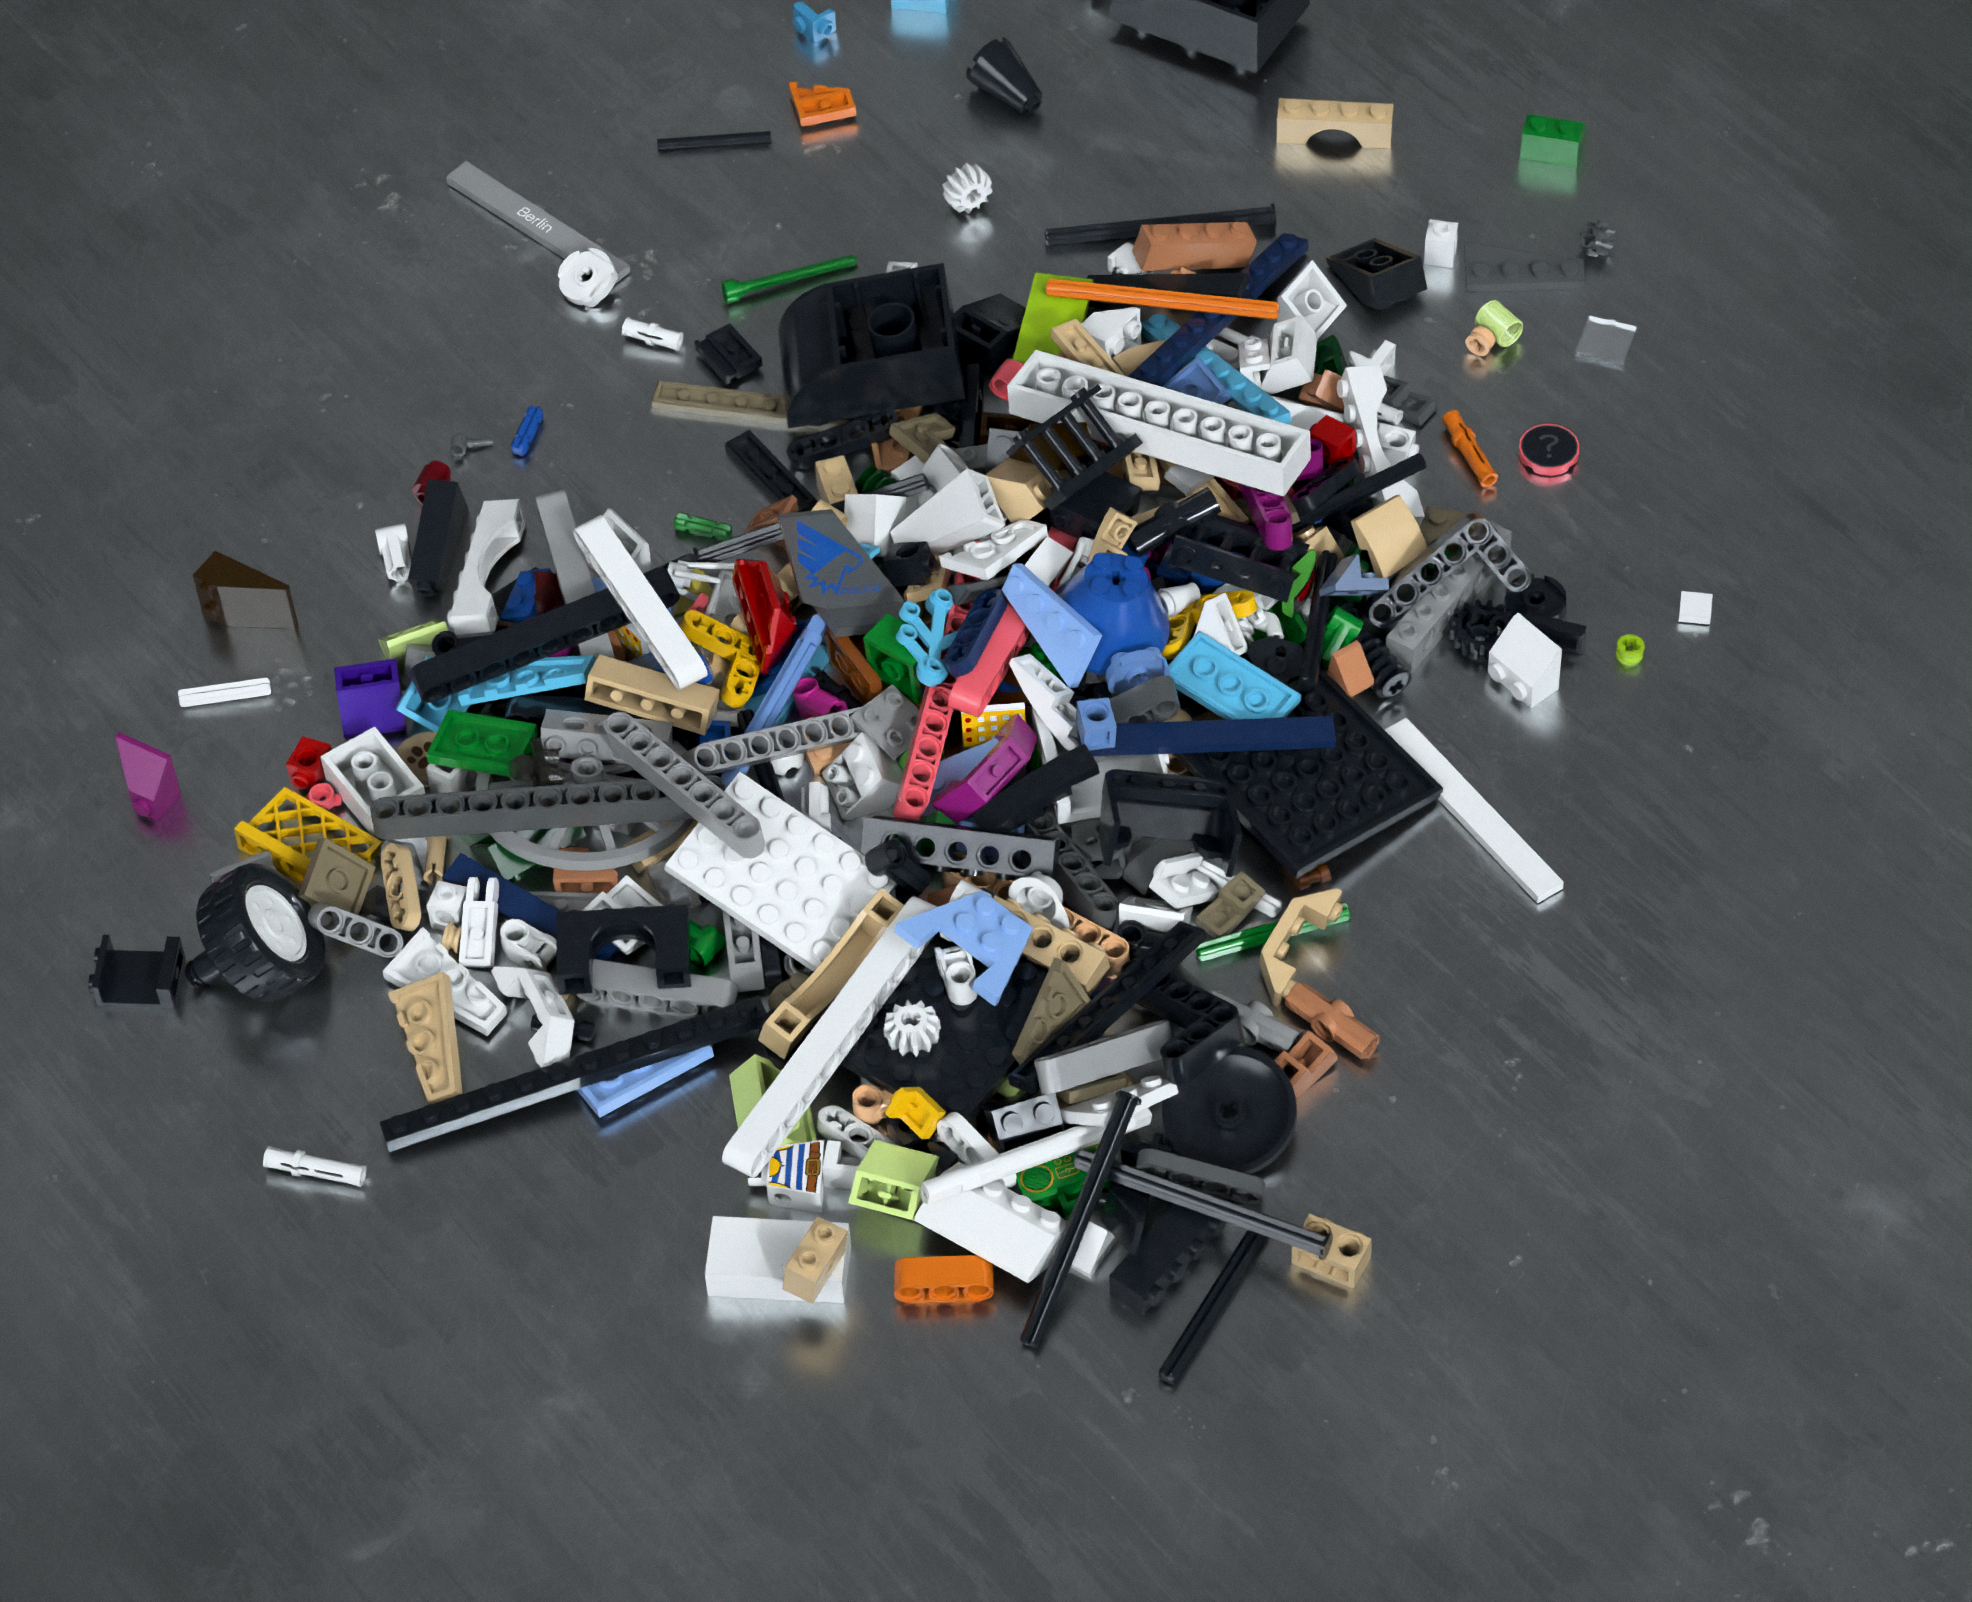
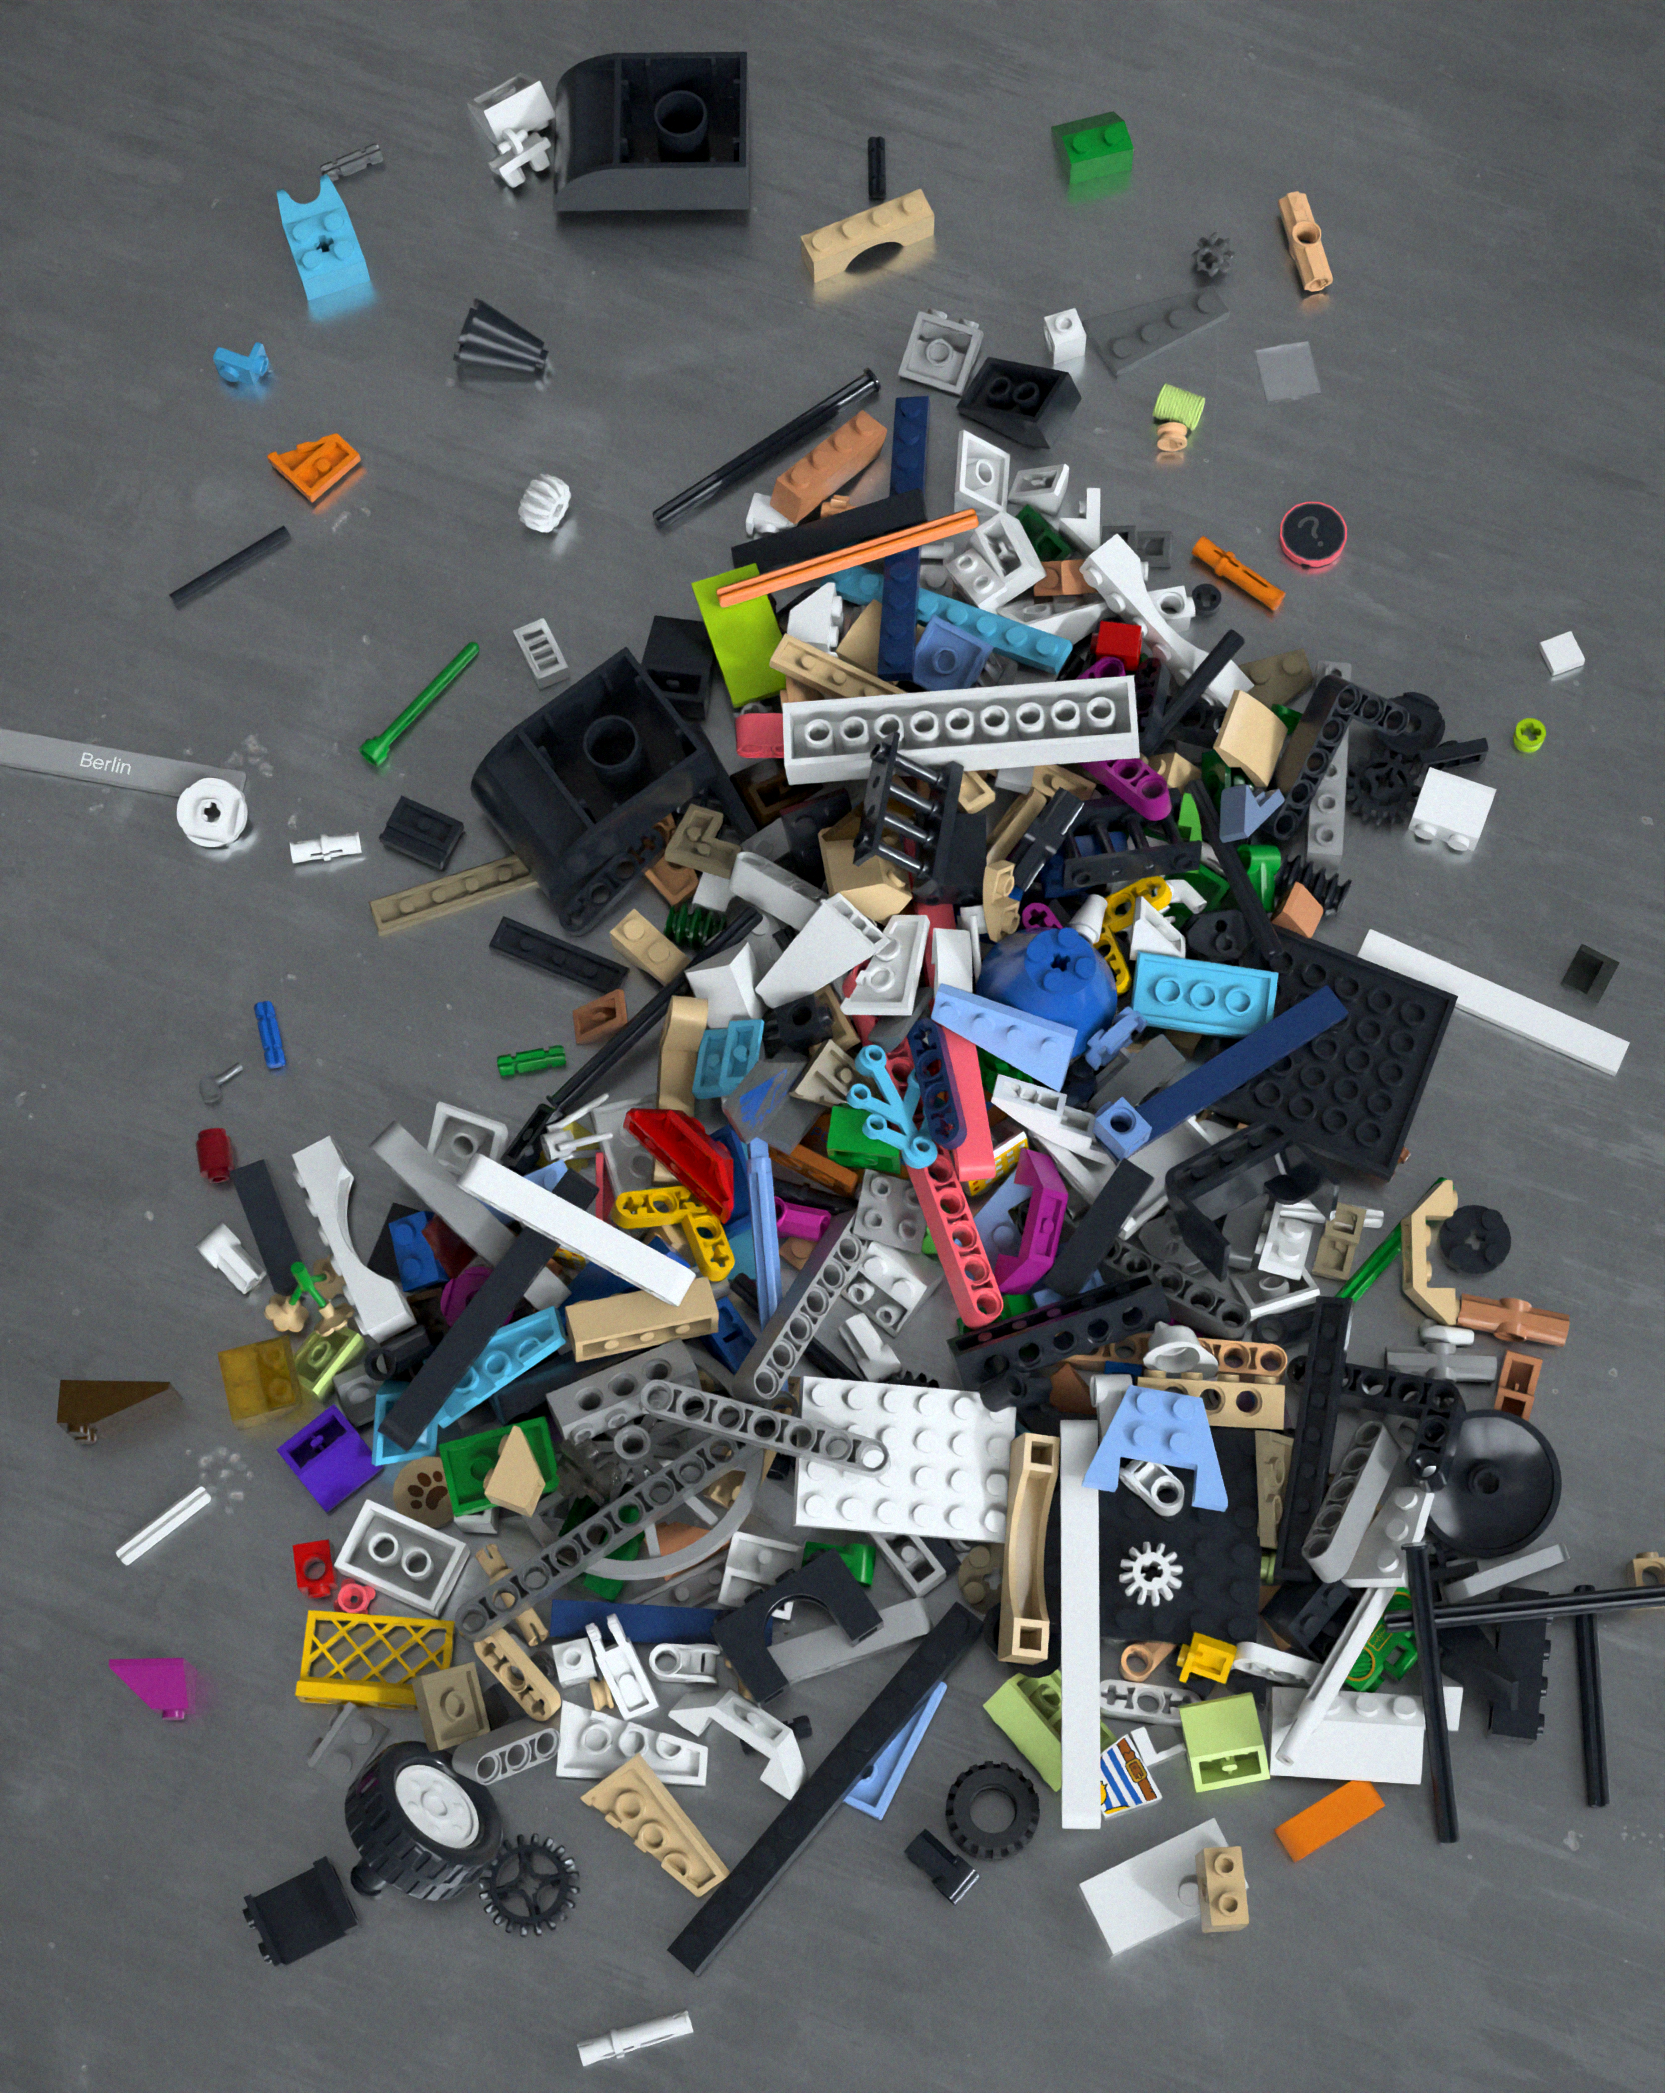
camera: 30 degrees left, 20 degrees up
none -> clear yellow slope [217,1335,304,1431]
none -> tan plant [264,1254,355,1337]
none -> black gear [479,1833,581,1938]
none -> tan slope [483,1425,546,1517]
none -> dark tan wing [788,1039,879,1110]
none -> black axle [868,136,886,198]
none -> light grey plate [898,308,984,396]
none -> black piece [904,1828,981,1906]
none -> black tyre [945,1761,1040,1861]
none -> white slope [1007,464,1069,517]
none -> black bush [1191,583,1222,618]
none -> light nougat piece [1278,191,1333,292]
none -> white arm [1418,1319,1474,1347]
none -> black plate [1437,1205,1511,1278]
none -> pearl dark grey panel [1562,944,1620,1003]

